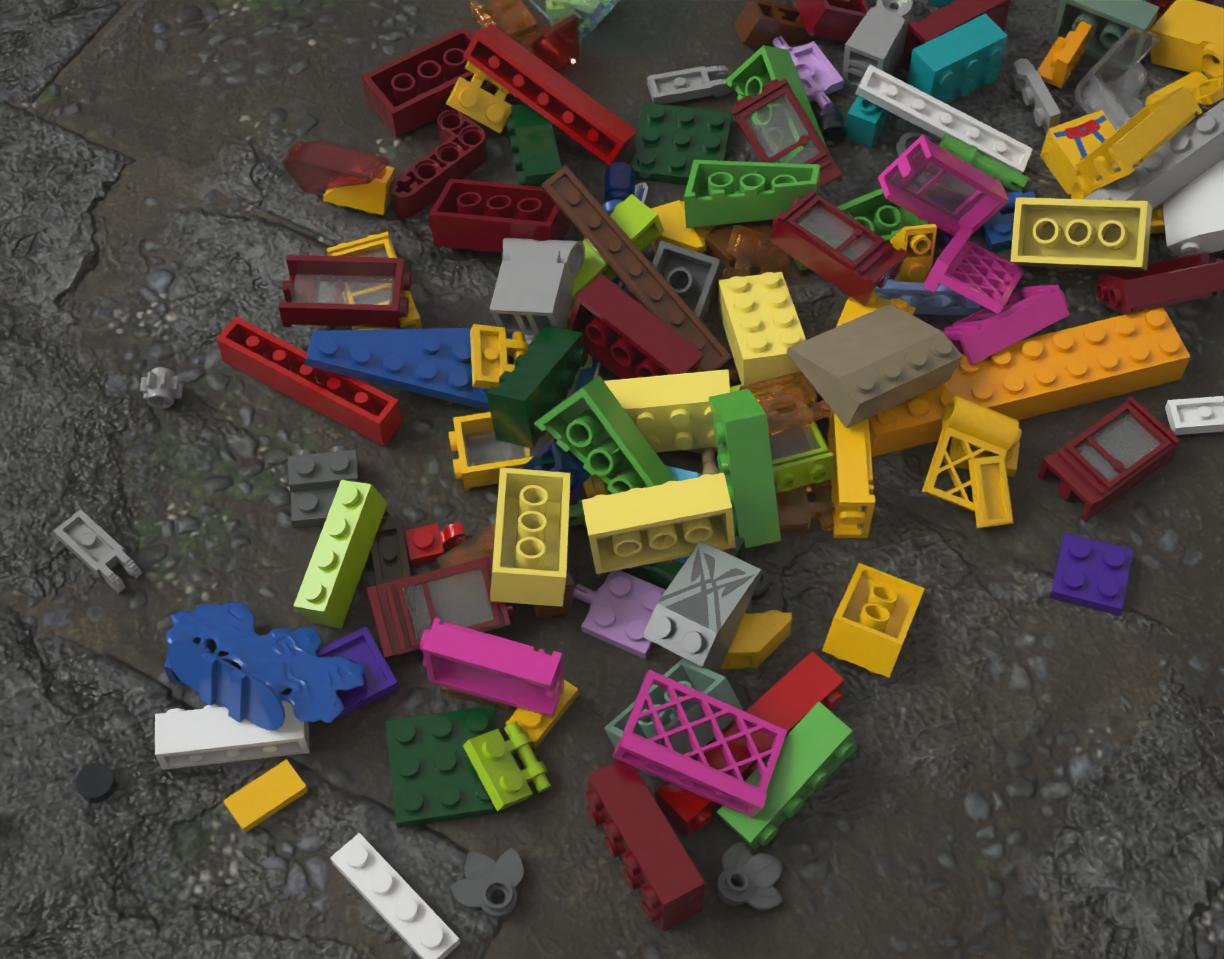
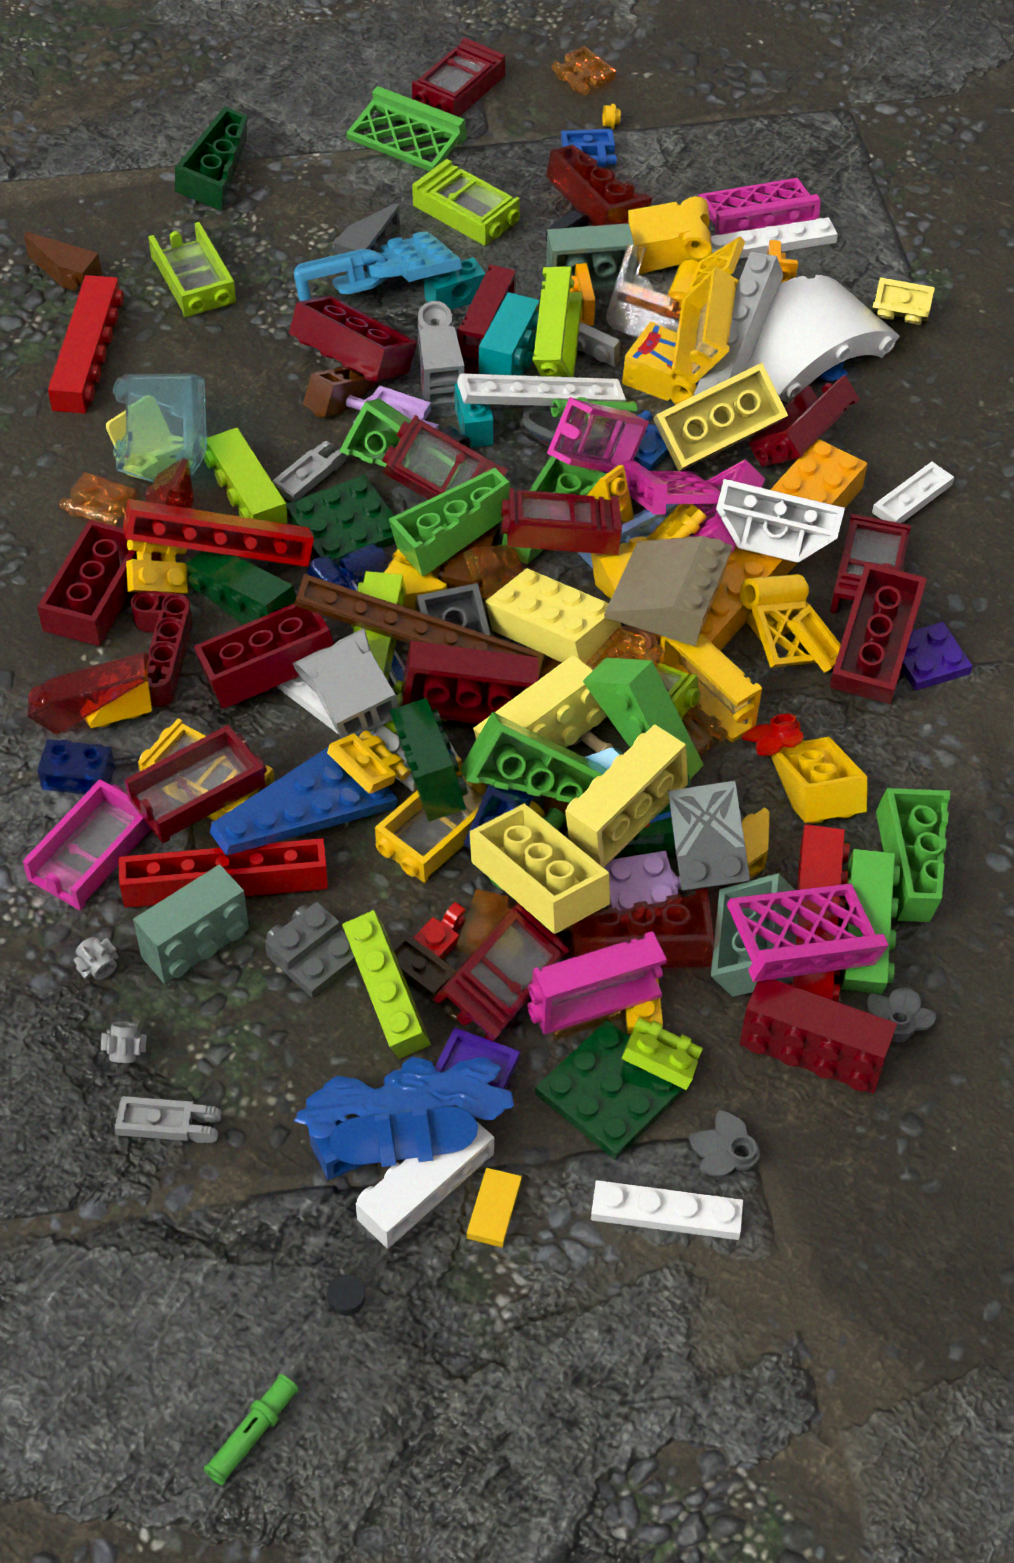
camera: 40 degrees left, 5 degrees down
none -> dark pink door [23,779,153,911]
none -> clear blue brick [37,739,115,795]
none -> light grey gear [101,1022,147,1063]
none -> sand green brick [133,864,249,984]
none -> lime brick [203,428,288,524]
none -> clear blue brick [340,543,387,582]
none -> lime door [533,266,583,377]
none -> clear red wedge [571,888,714,968]
none -> clear orange plate [618,281,681,319]
none -> yellow plate [647,504,707,540]
none -> white wedge [716,479,845,563]
none -> red plate [741,713,804,756]
none -> dark red brick [829,562,927,704]
none -> bright green wedge [876,788,950,922]

